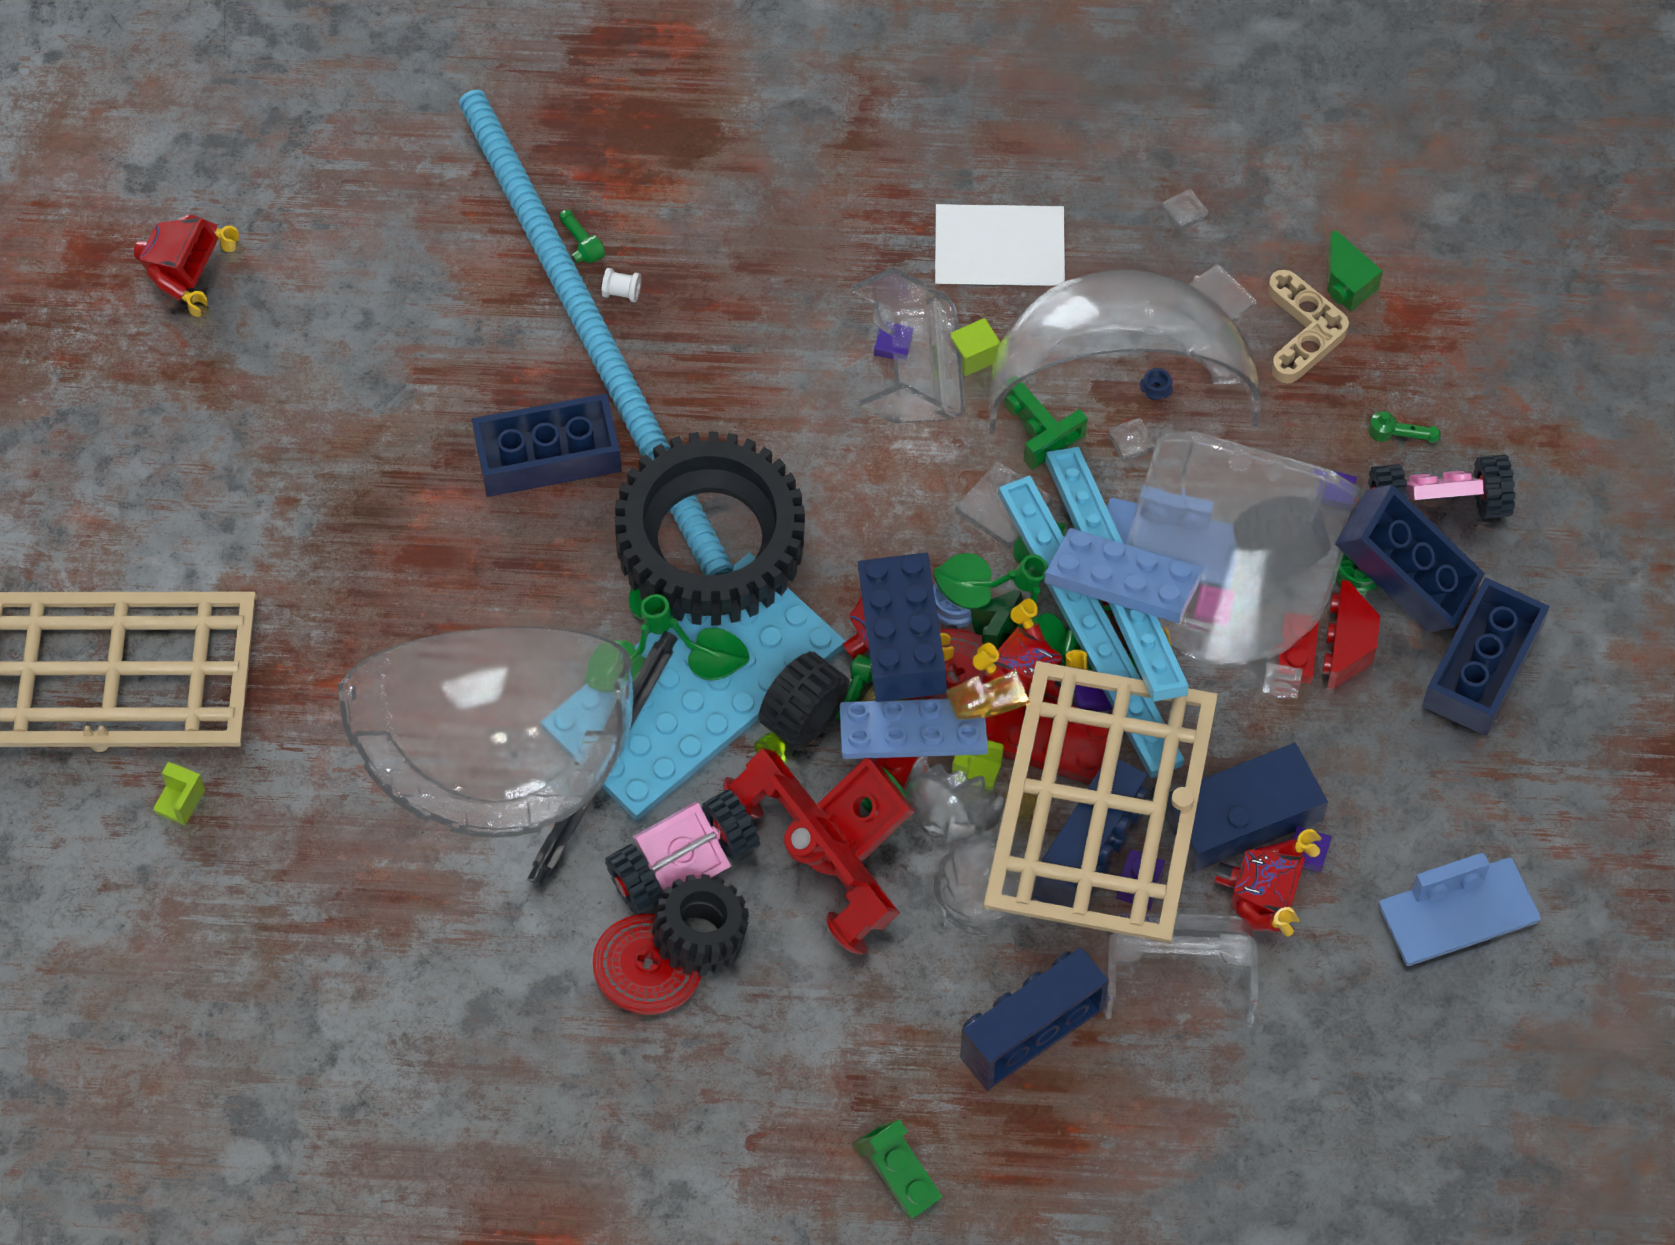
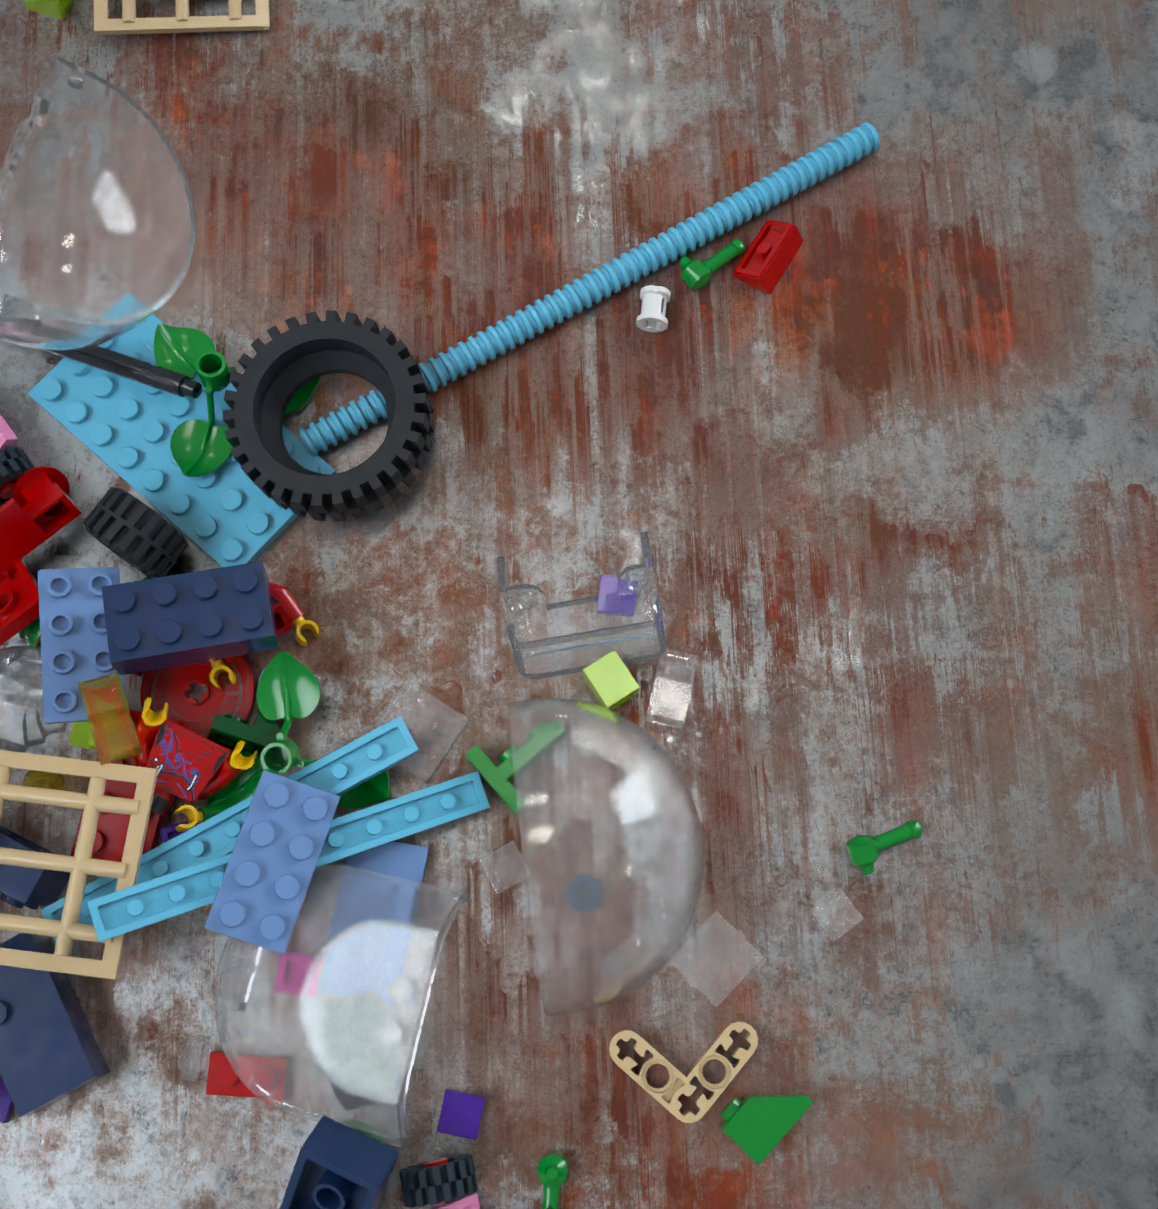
camera: 85 degrees right, 15 degrees up
dark blue brick [471,393,622,497] -> none
white sticker [935,204,1065,286] -> none
red slope [1322,580,1380,689] -> none
none -> clear slope [645,647,698,729]
none -> red slope [732,219,803,294]
none -> green piece [845,820,923,875]

